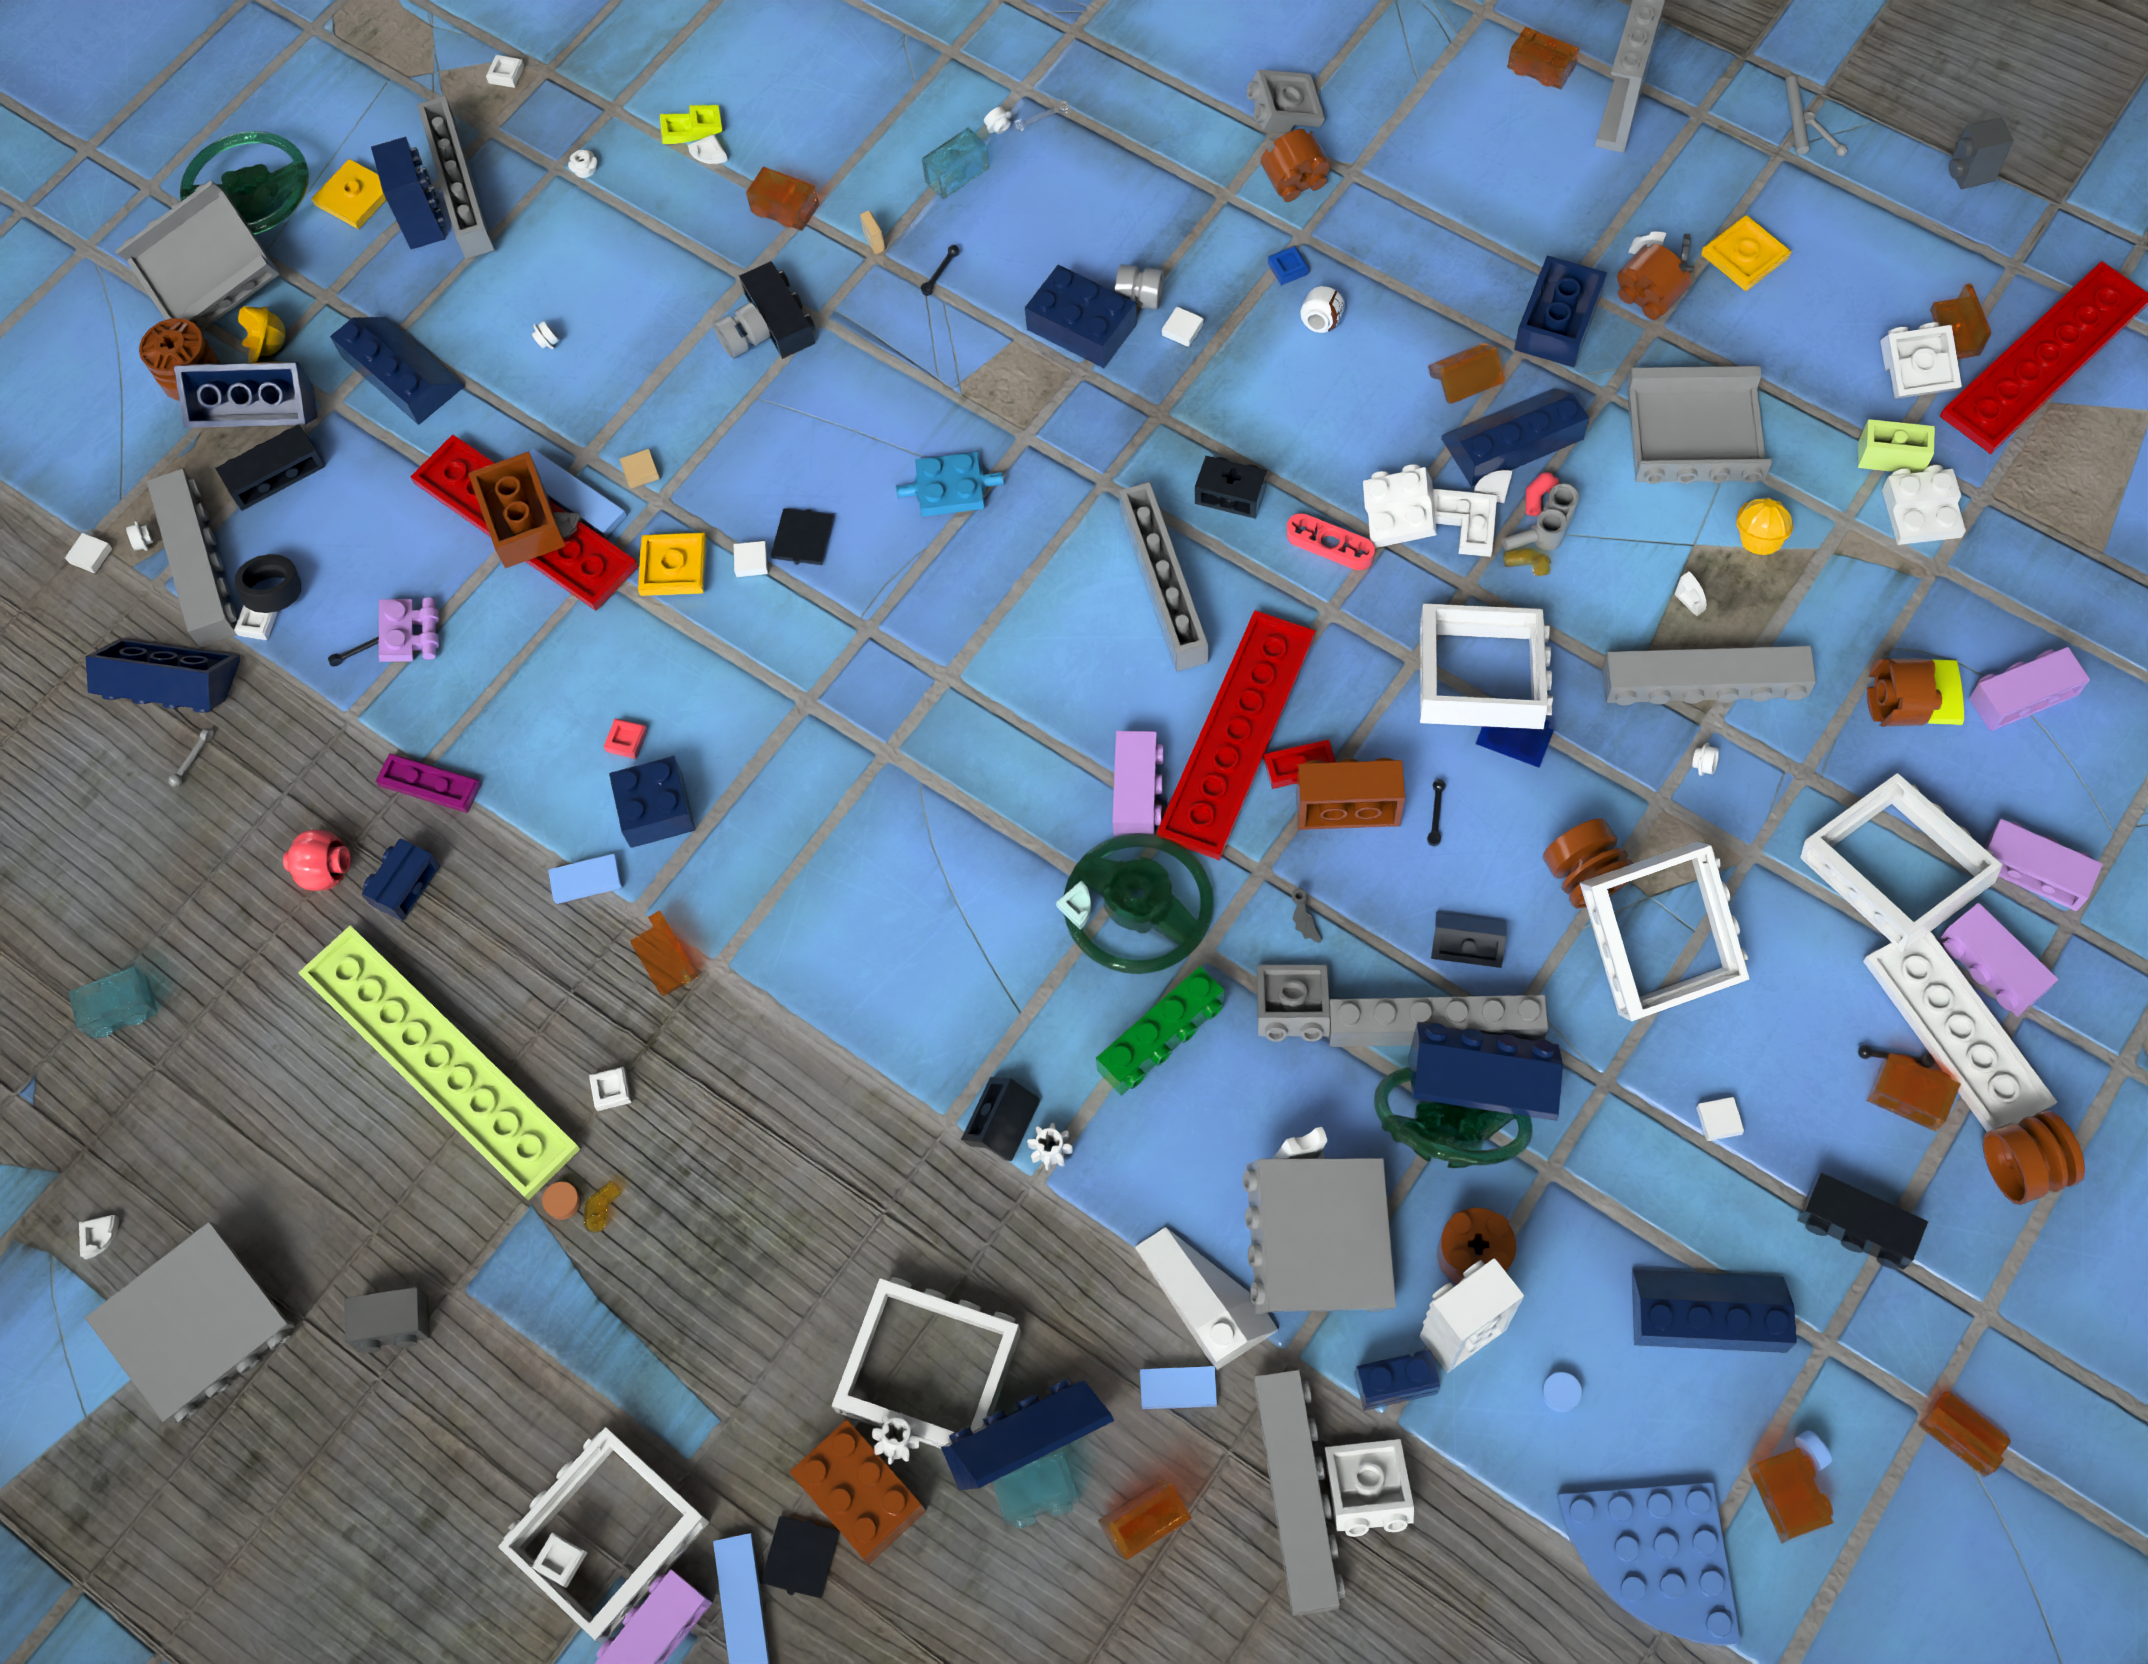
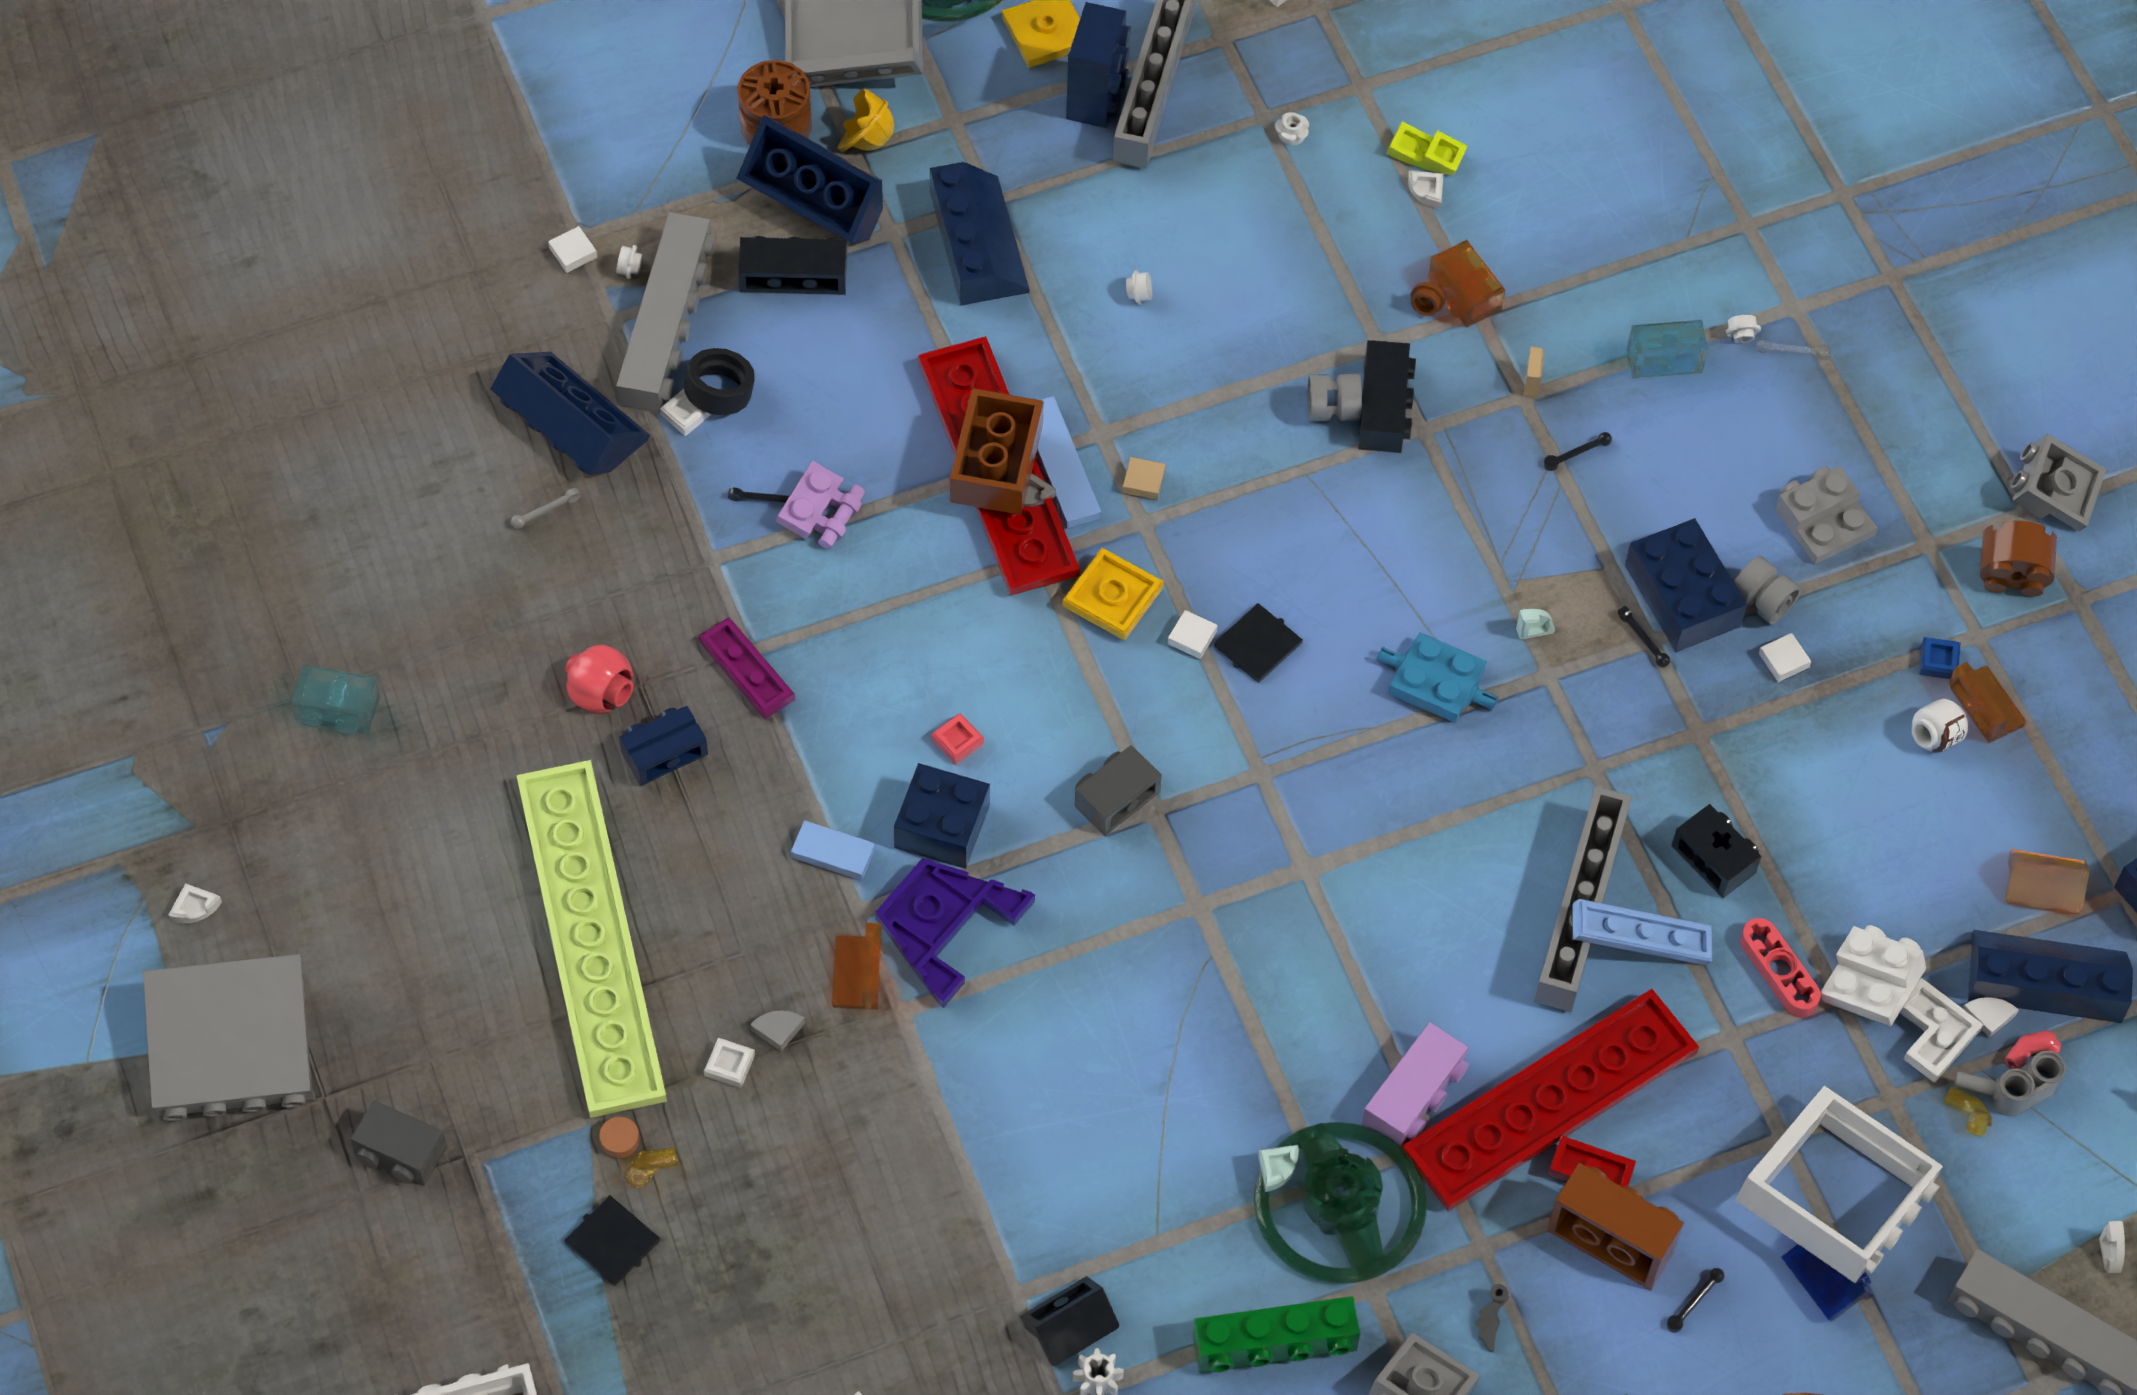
camera: 25 degrees right, 5 degrees down
none -> black piece [564,1195,660,1286]
none -> light grey tile [750,1011,805,1051]
none -> dark purple wing [875,858,1035,1008]
none -> dark grey brick [1074,745,1162,836]
none -> dark orange plate [1411,282,1446,316]
none -> light aqua tile [1516,609,1555,640]
none -> light blue tile [1573,899,1712,965]
none -> black hinge [1618,606,1670,667]
none -> light grey plate [1775,466,1878,565]
none -> clear orange panel [1948,662,2026,744]

